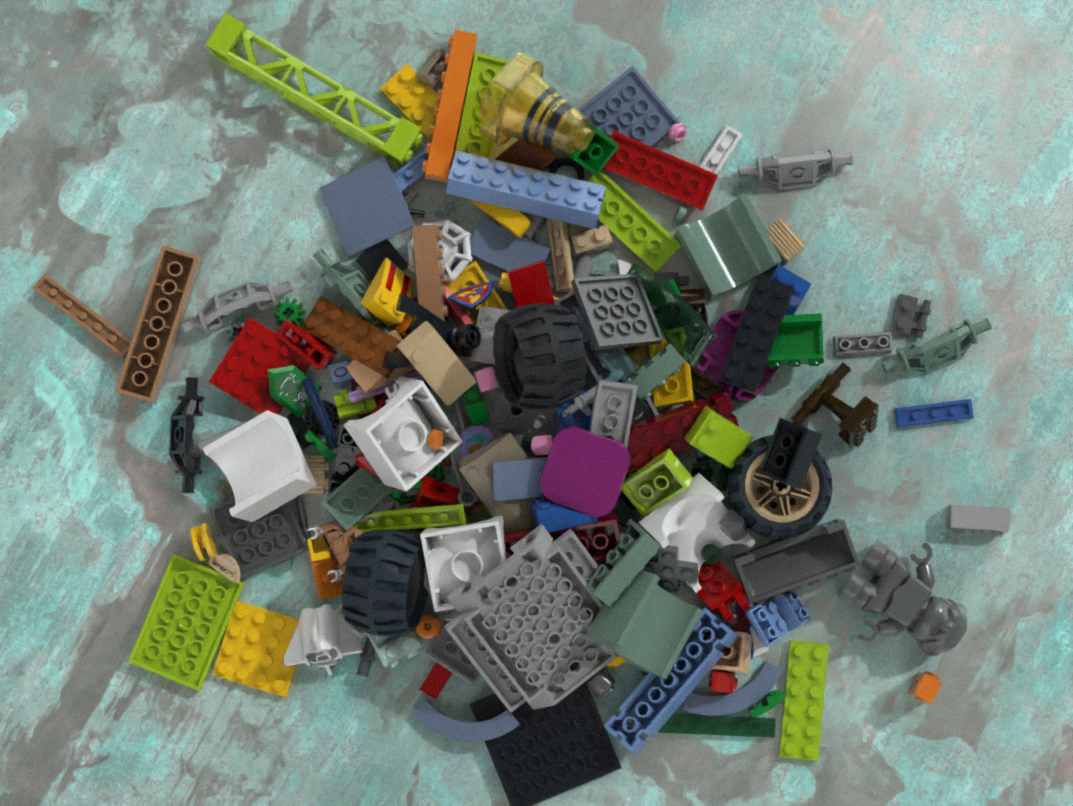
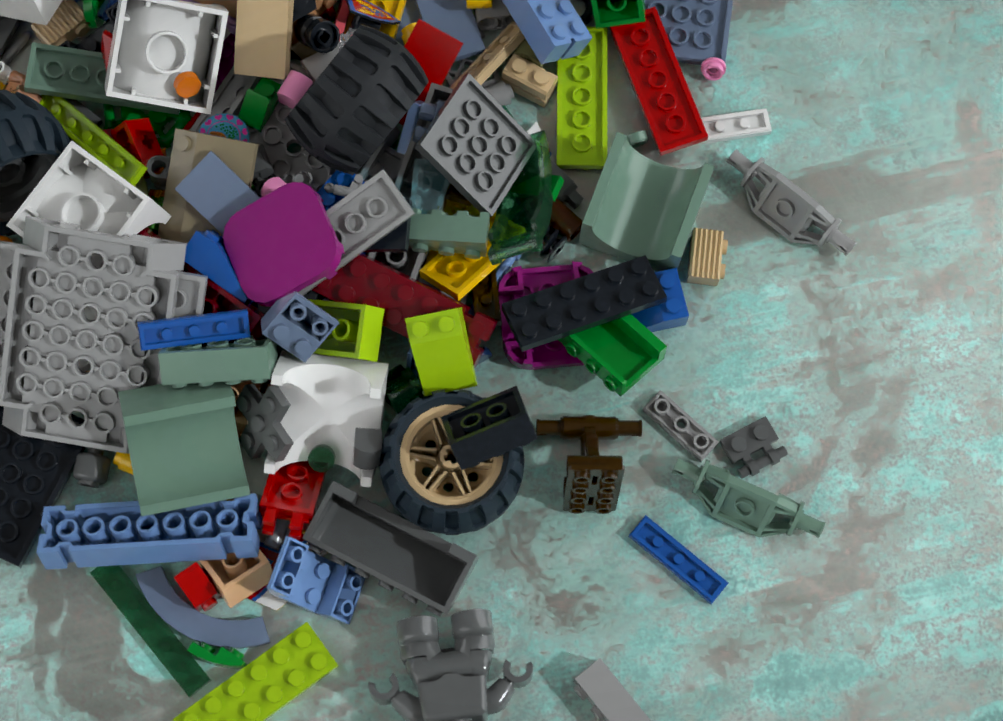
camera: 45 degrees right, 10 degrees down
none -> blue tile [137,309,251,351]
none -> sand blue slope [261,291,339,362]

